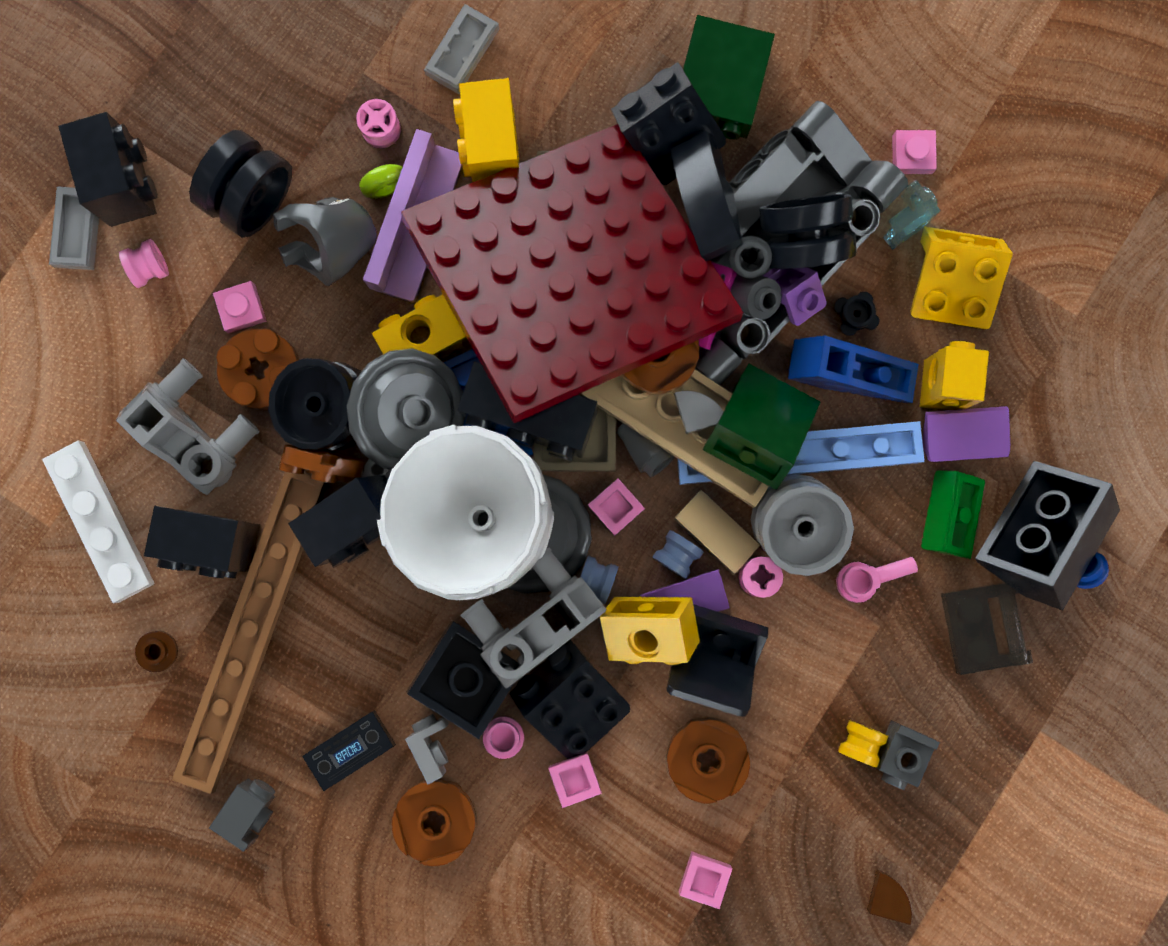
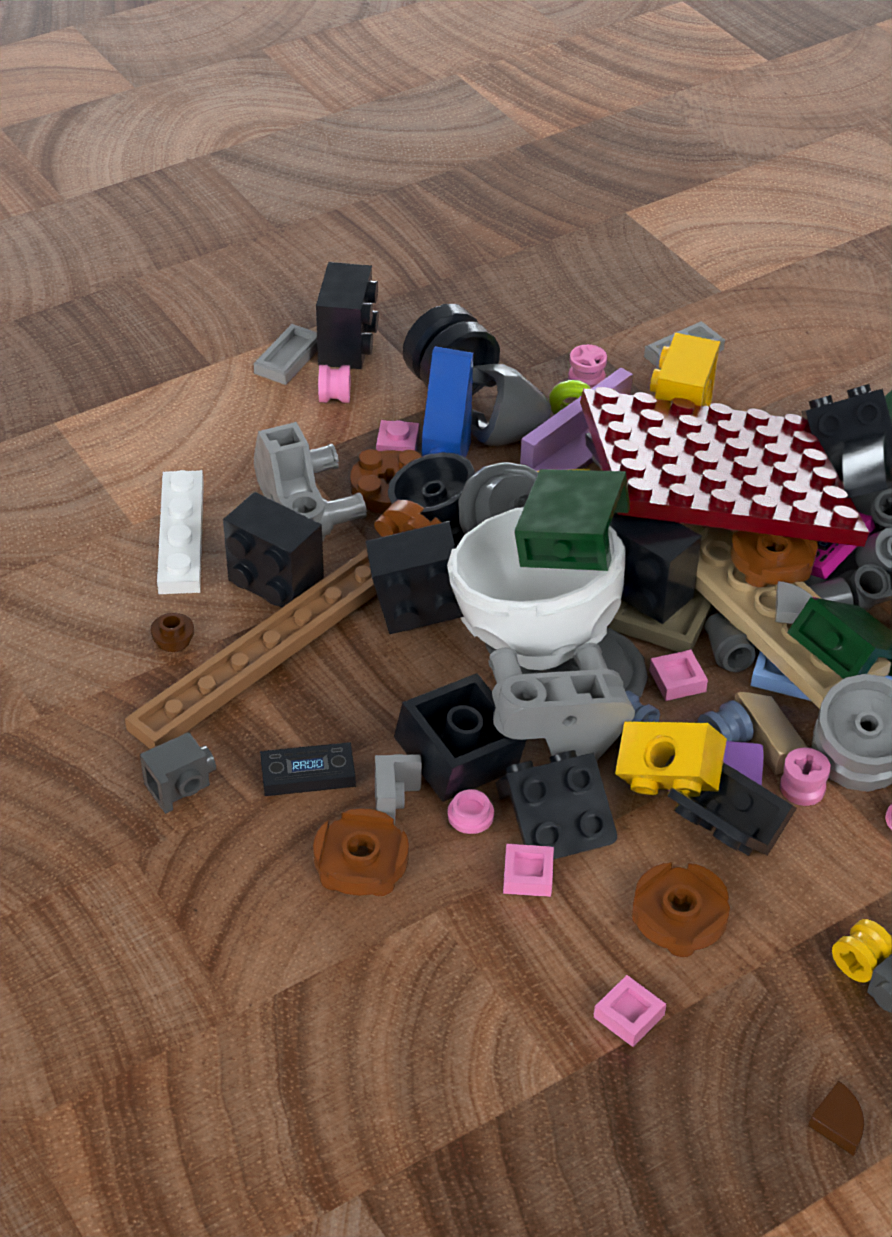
camera: 20 degrees right, 40 degrees down
none -> blue slope [422,346,473,458]
none -> dark green panel [514,469,630,571]

